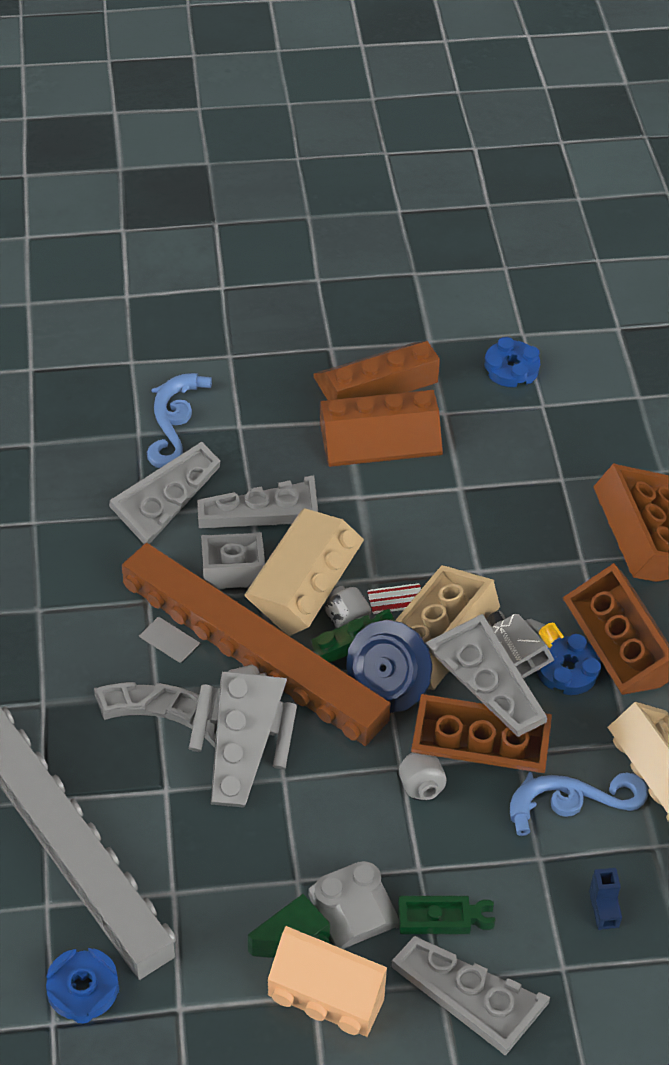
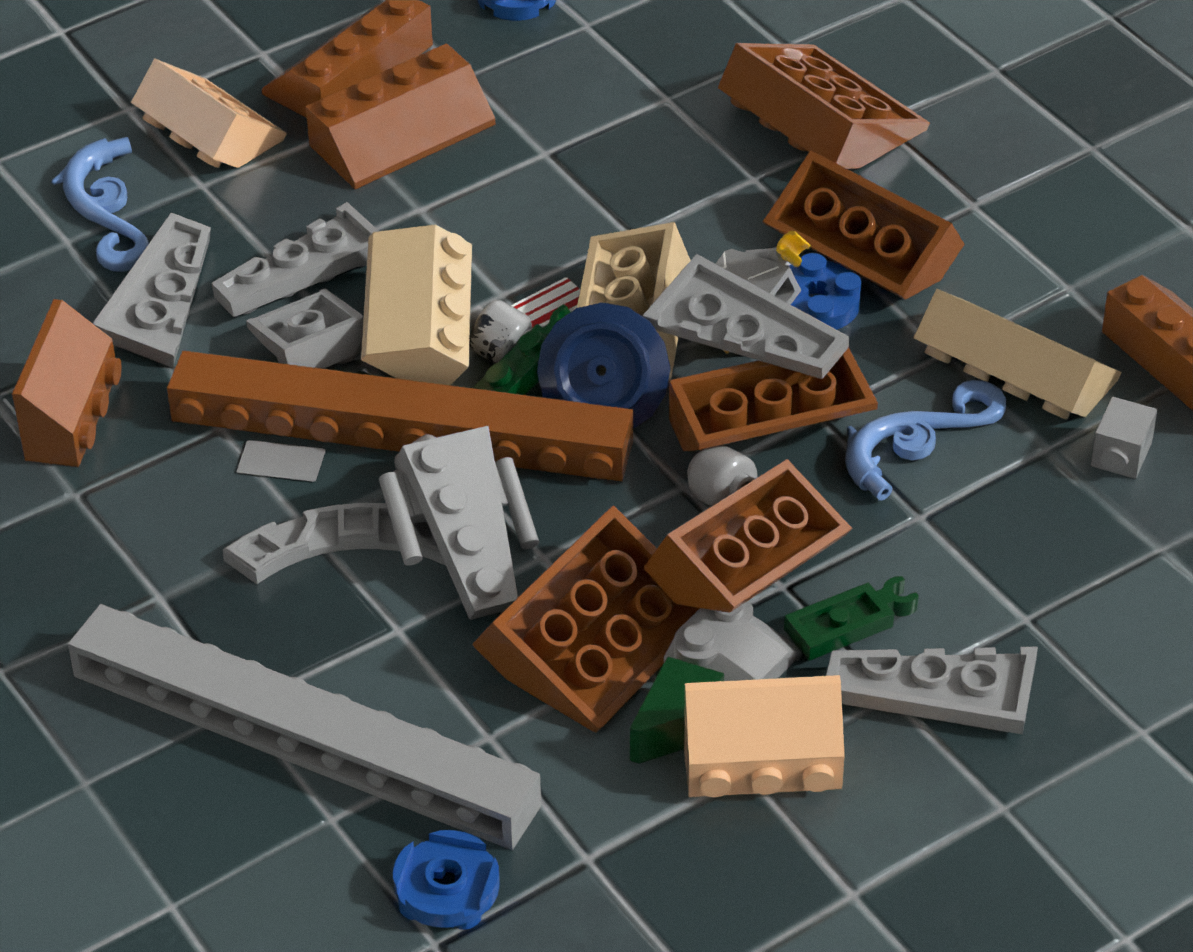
camera: 25 degrees left, 5 degrees down
dark blue piece [589,868,622,930] -> none
none -> slope [12,299,122,467]
none -> light nougat slope [131,58,287,168]
none -> dark orange slope [472,505,700,733]
none -> dark orange slope [643,459,852,613]

